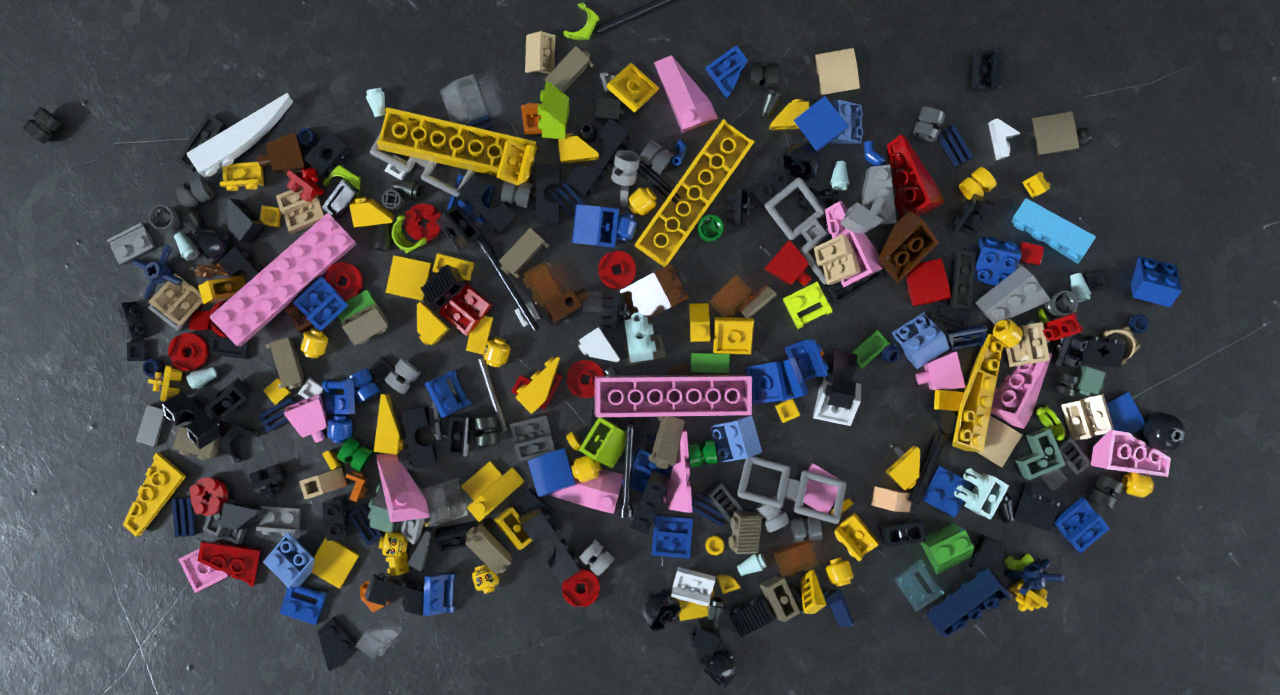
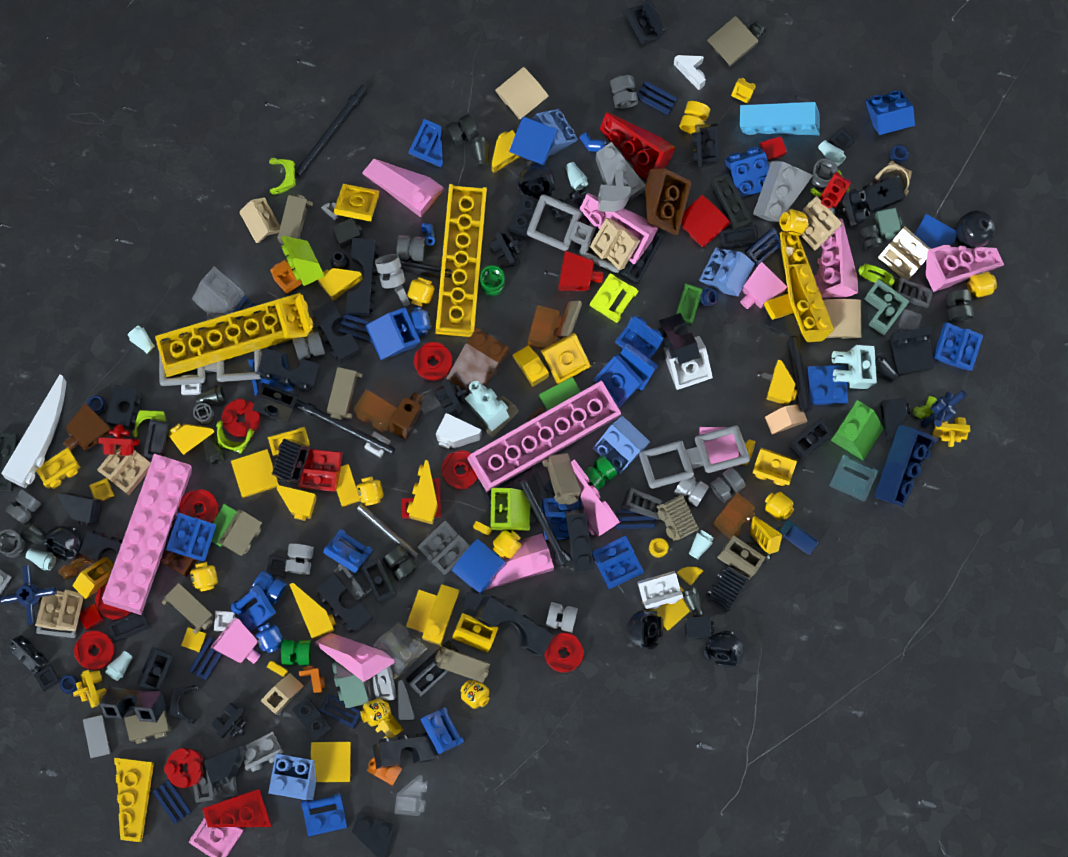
camera: 30 degrees left, 10 degrees down
yellow tile [774,399,800,423] -> none

